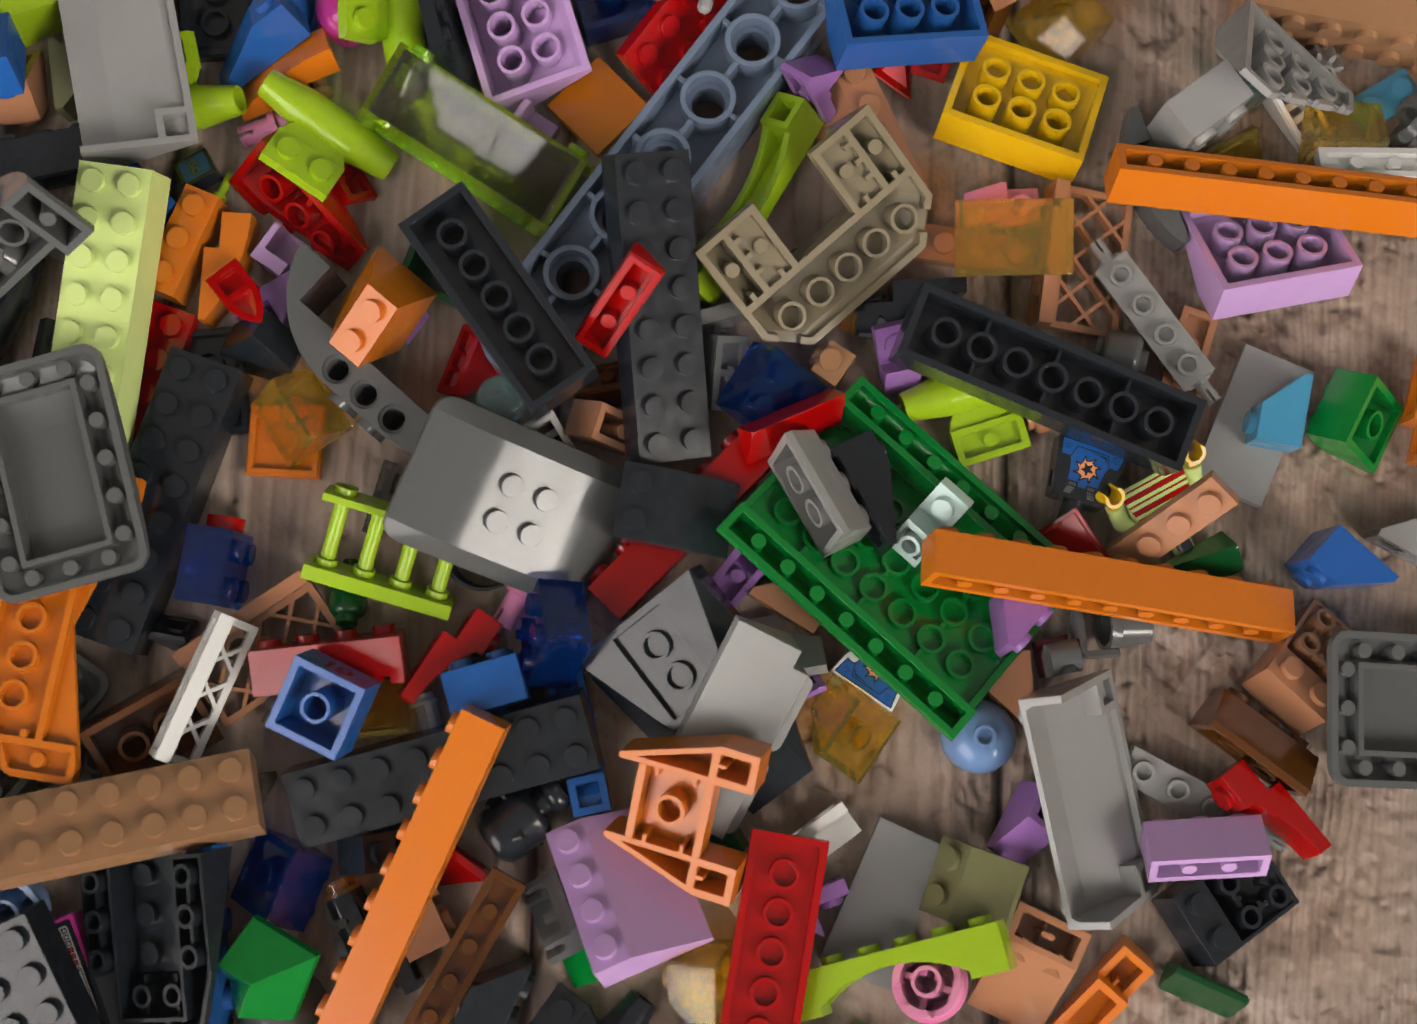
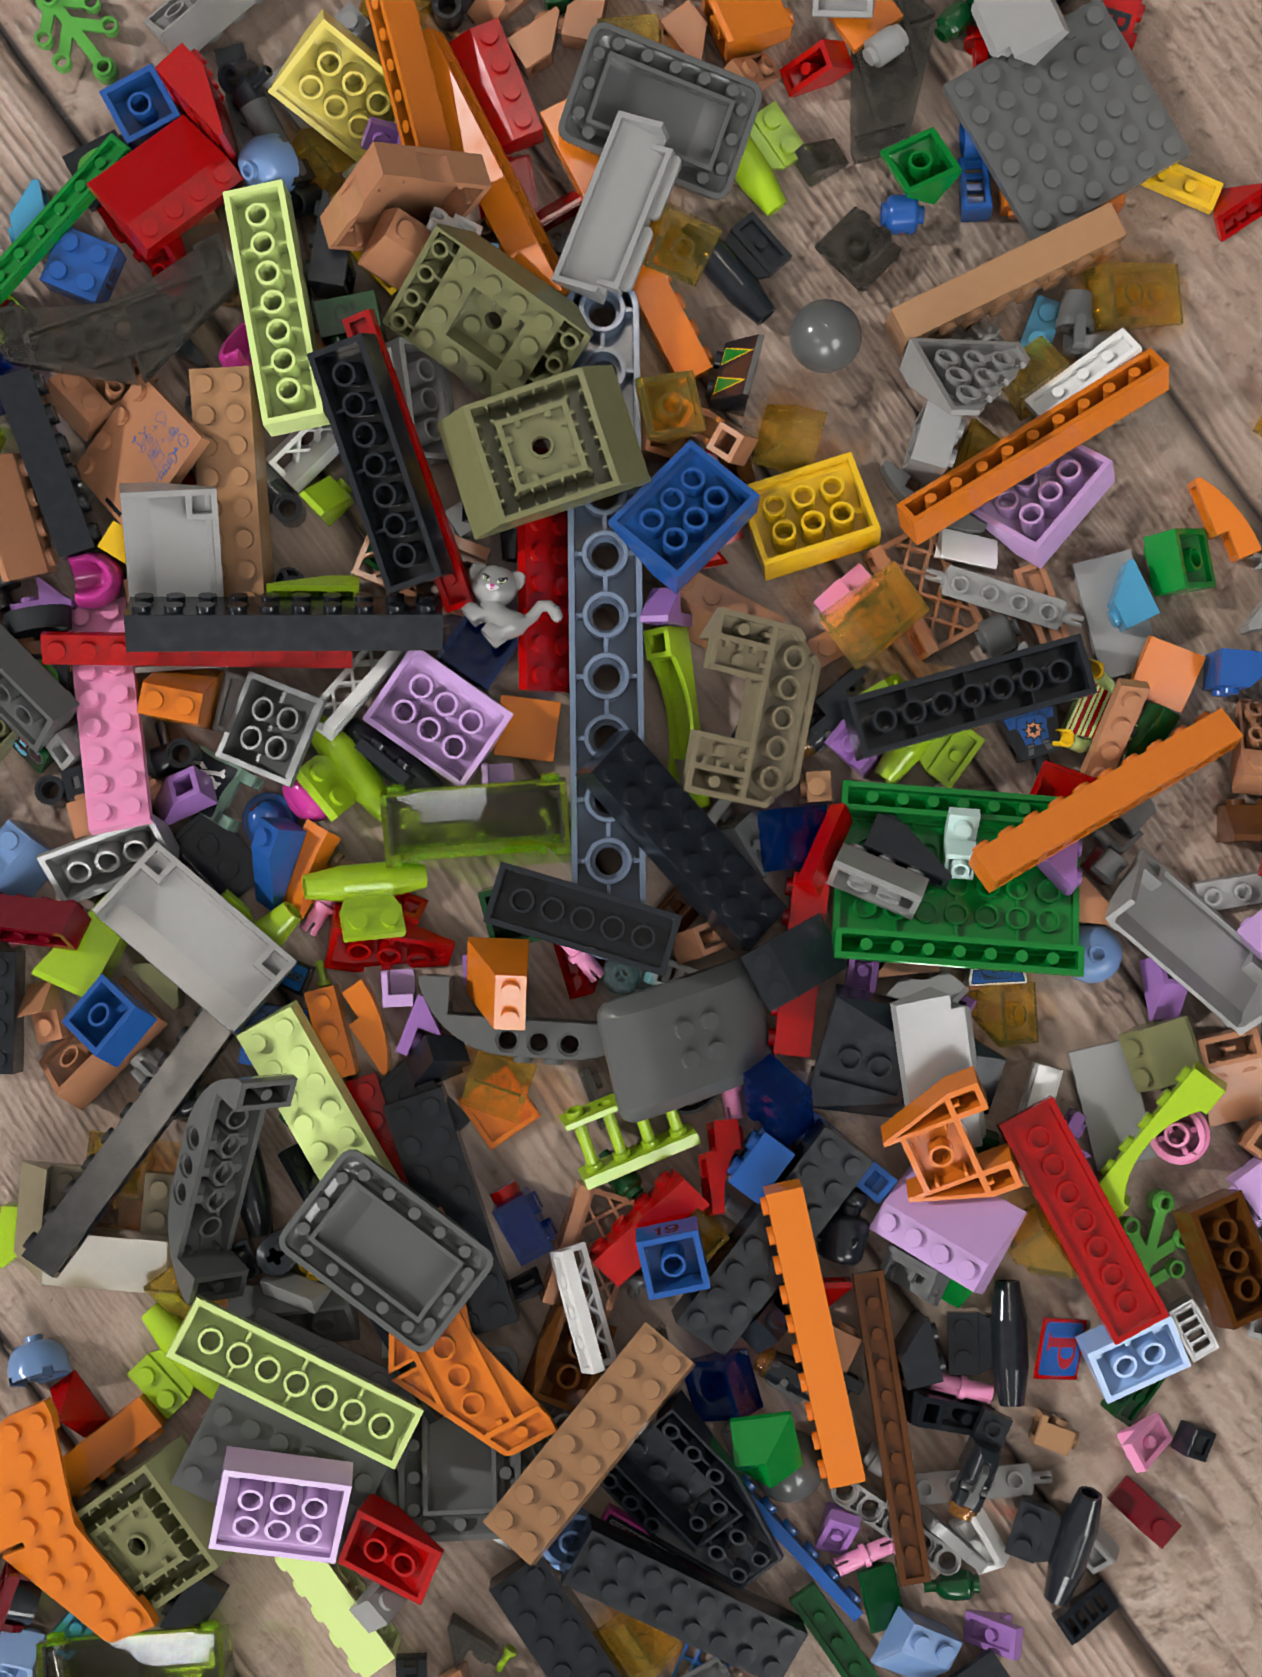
camera: 40 degrees left, 5 degrees up
red plate [205,258,264,323] -> none
red slope [574,241,666,358] -> none
none -> bright pink pin [560,945,606,983]
none -> white slope [934,528,998,570]
none -> orange tile [1129,635,1206,713]

